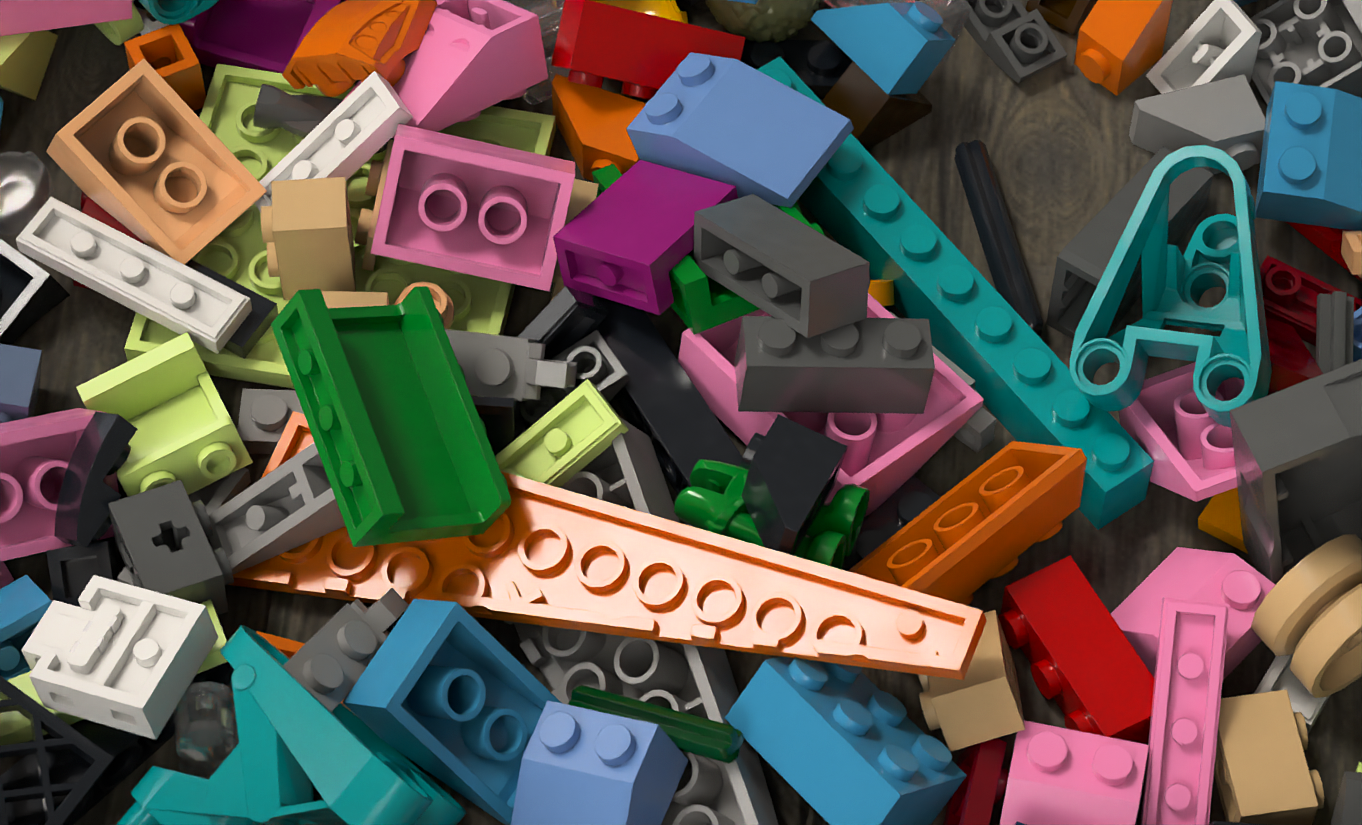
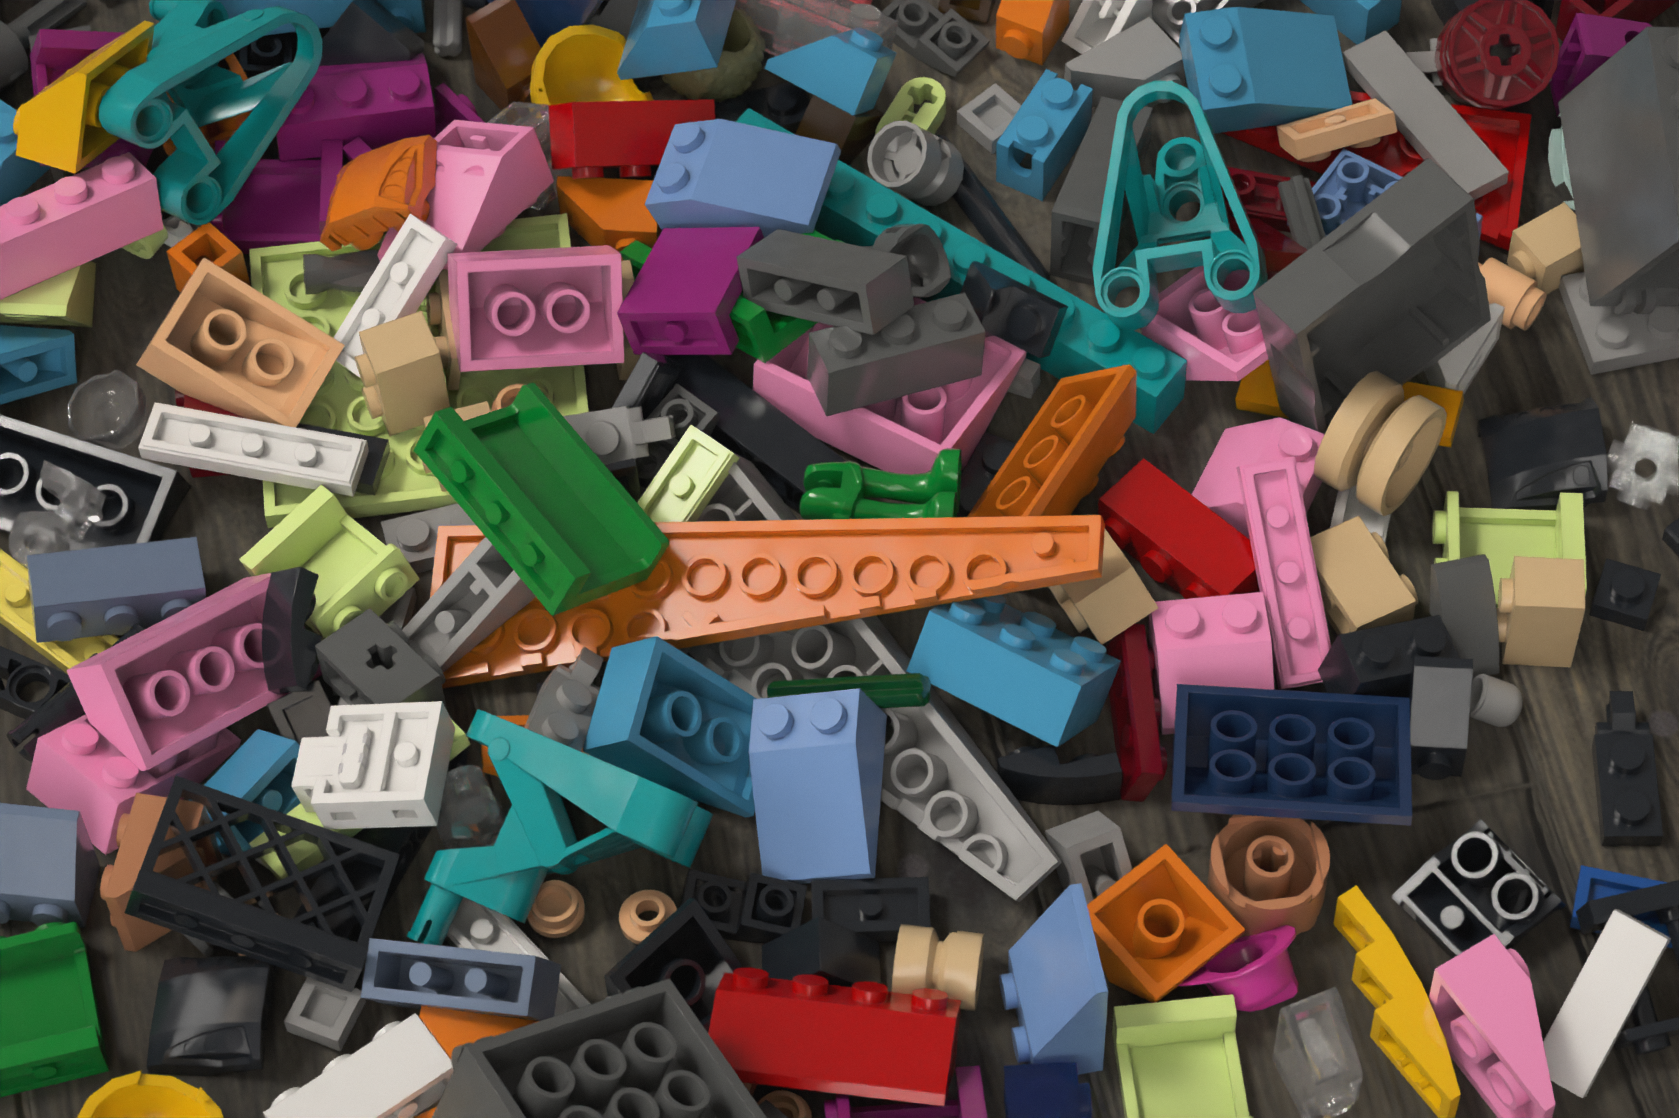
camera: 15 degrees left, 0 degrees up
black slope [740,414,848,556] -> none
none -> dark grey piece [861,224,951,298]
none -> light grey wheel [867,121,964,206]
none -> yellowish green beam [875,77,946,135]
none -> light grey tile [957,83,1022,154]
none -> black slope [960,261,1068,358]
none -> dark azure brick [996,69,1093,201]

